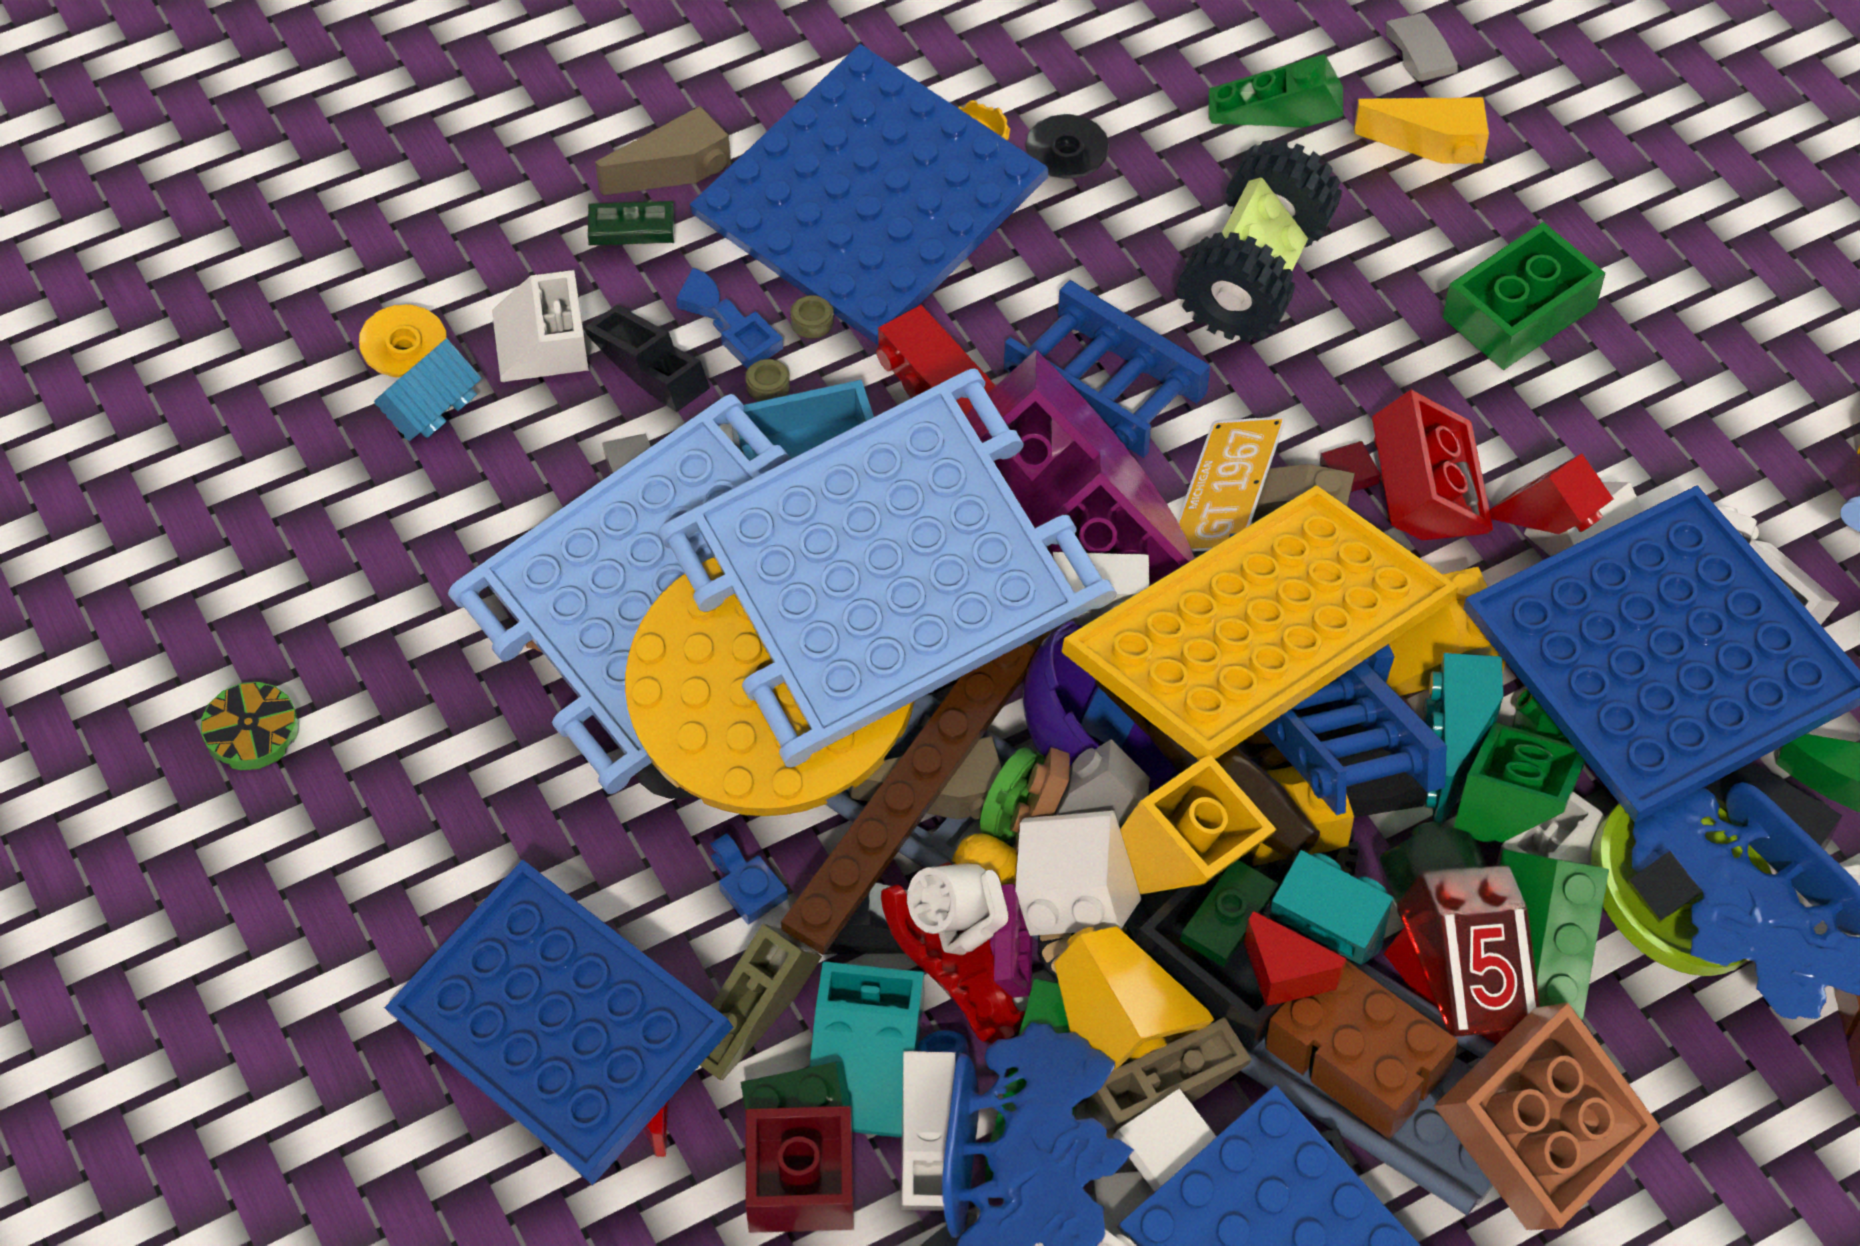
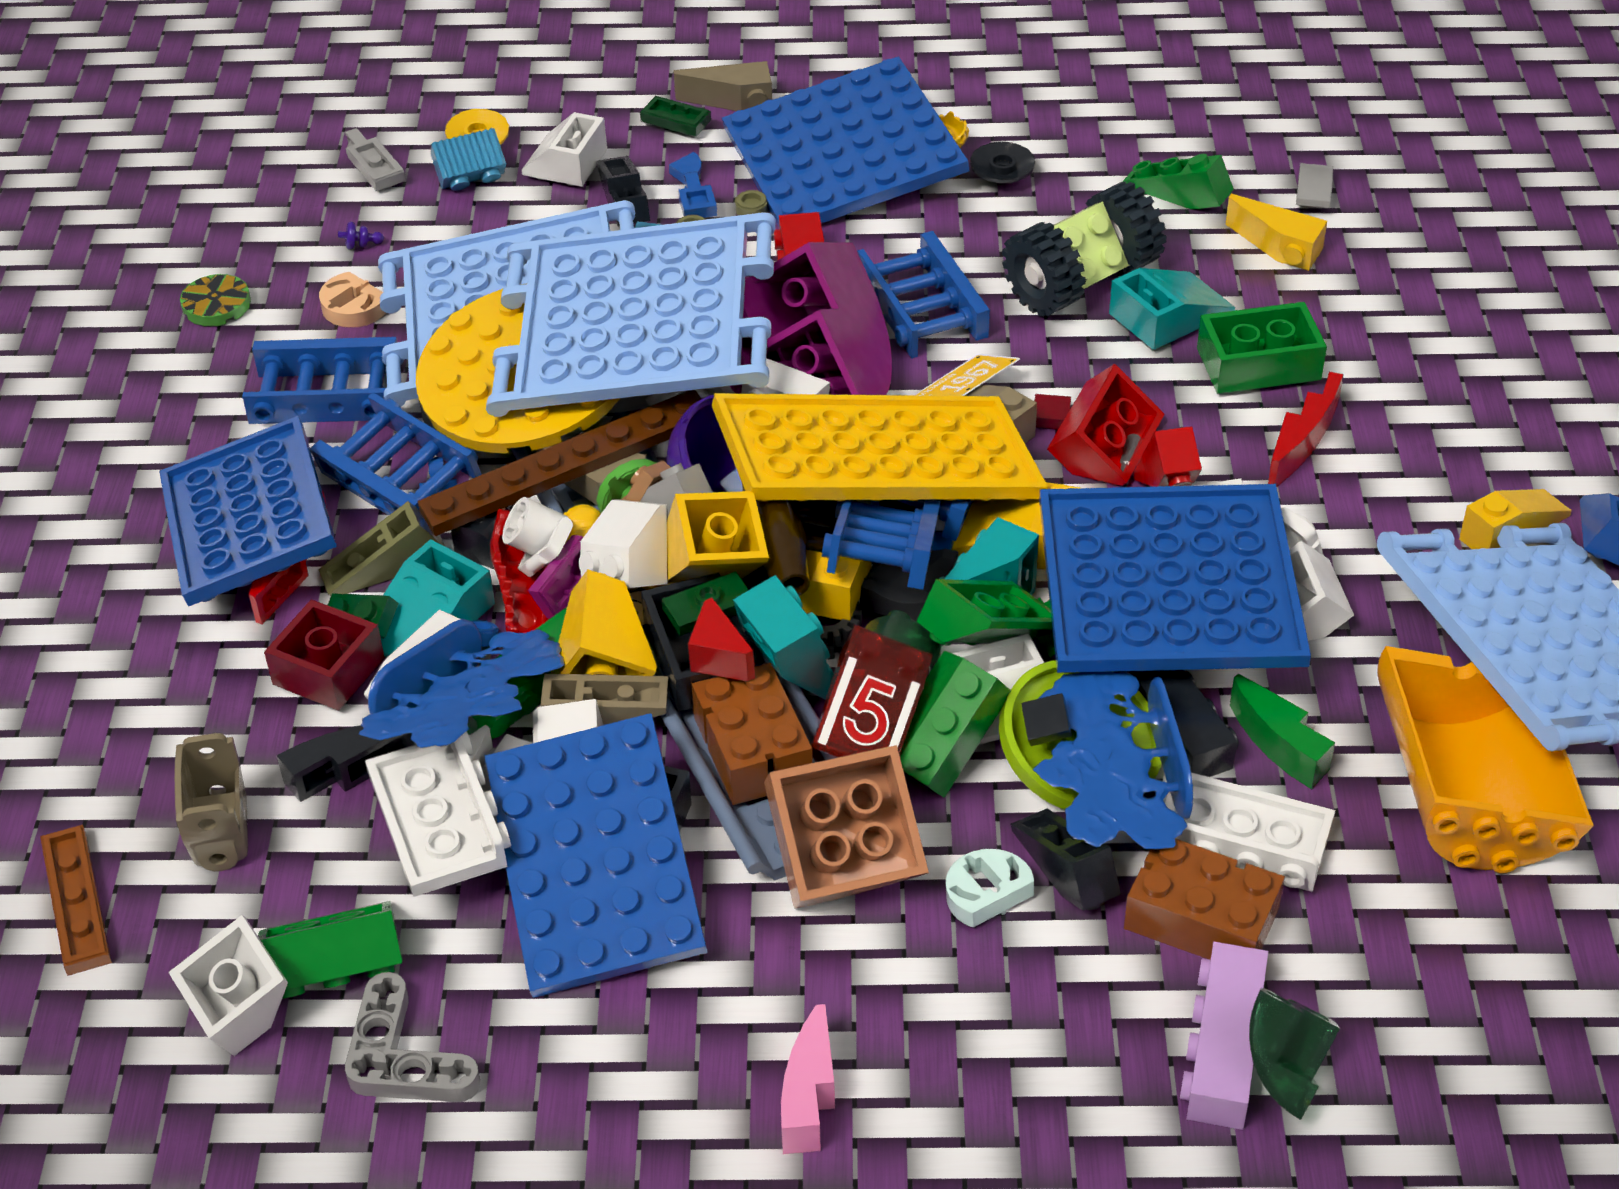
camera: 30 degrees right, 10 degrees down
none -> blue fence [242,337,397,424]
none -> blue fence [310,392,482,515]
none -> light nougat piece [319,272,386,327]
none -> dark purple hair [338,221,384,250]
none -> light grey hinge [345,128,406,191]
none -> light aqua piece [946,849,1034,927]
none -> black slope [1010,808,1121,911]
none -> teal slope [1109,268,1236,350]
none -> red slope [1268,371,1344,487]

